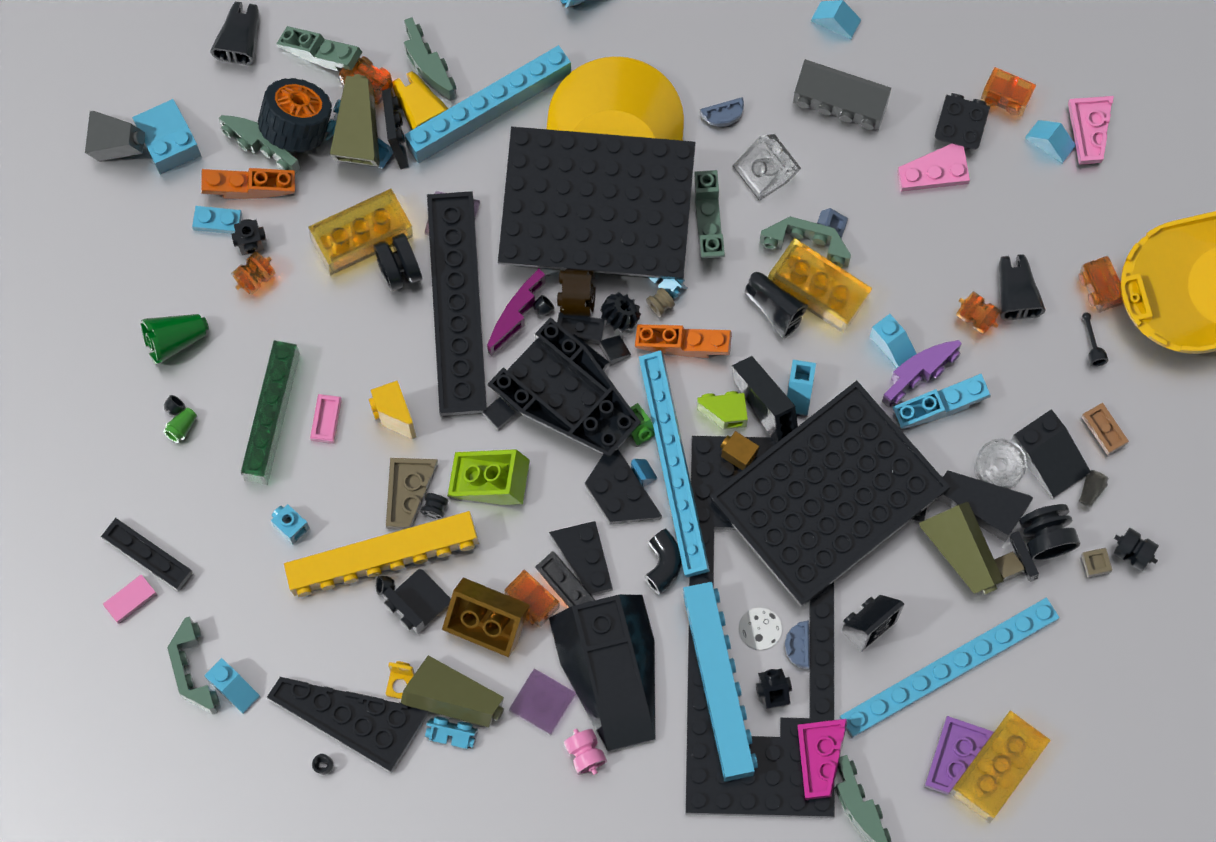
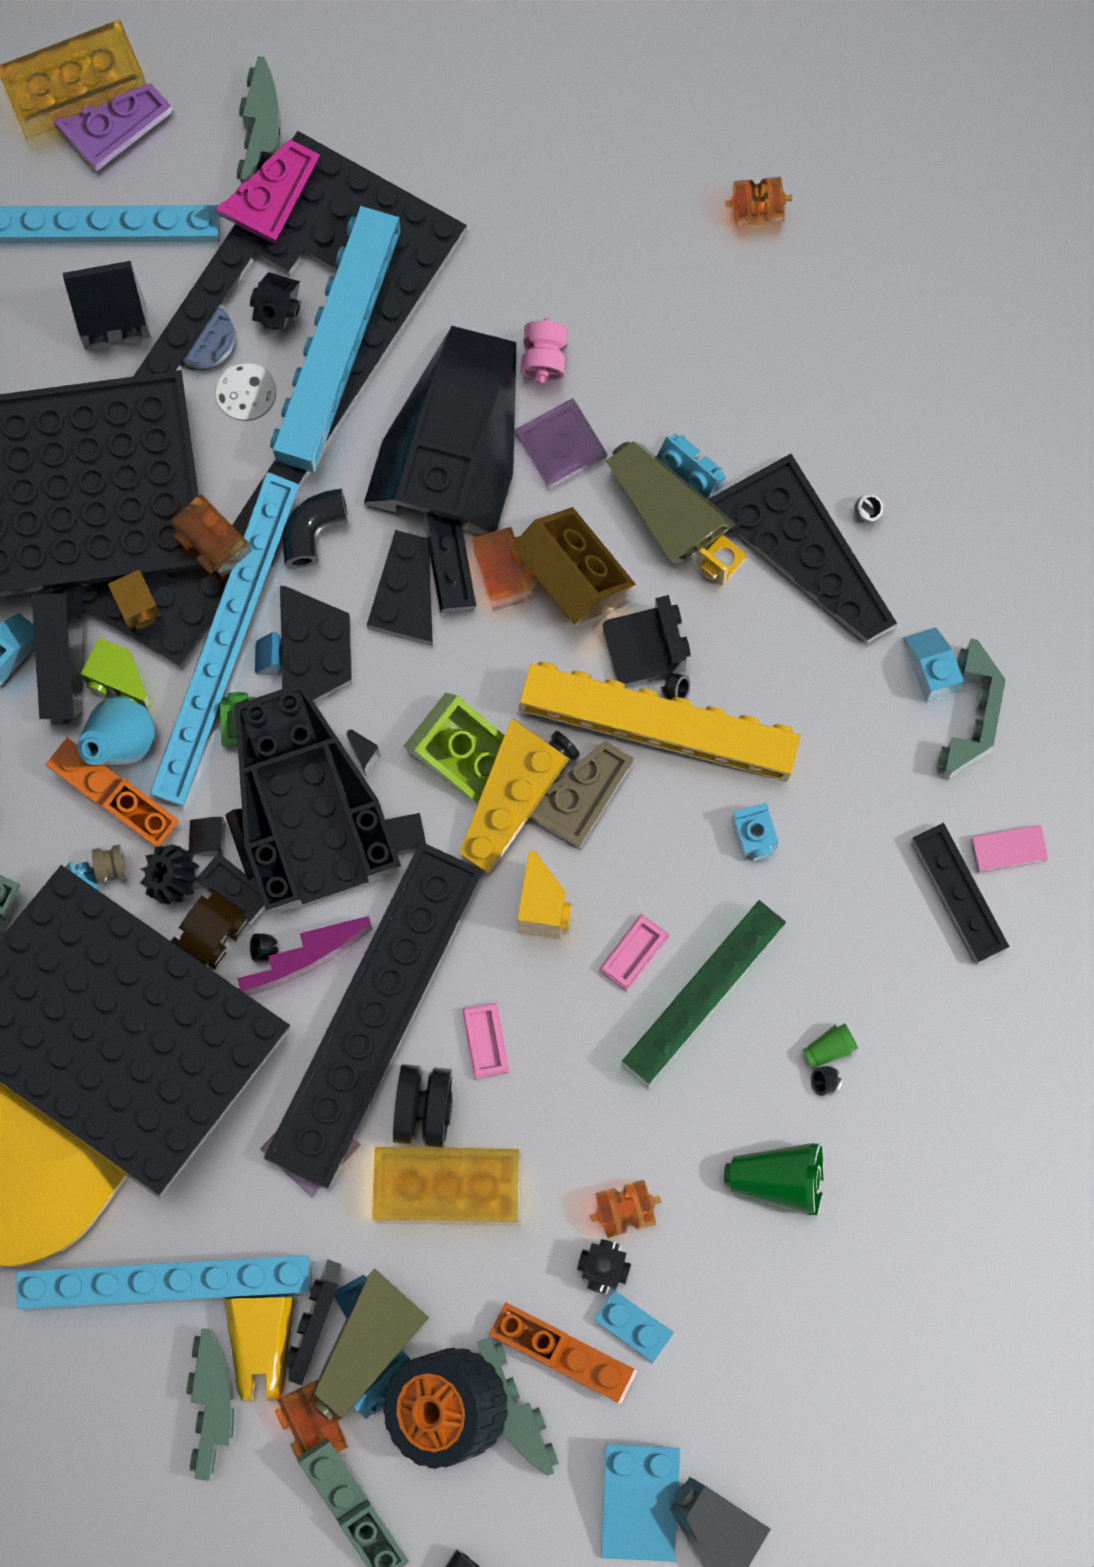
camera: 150 degrees left, 5 degrees up
none -> medium azure cone [77,696,155,765]
none -> clear orange brick [171,494,252,577]
none -> black slope [346,729,380,776]
none -> yellow wing [459,718,570,873]
none -> bright pink tile [462,1002,509,1080]

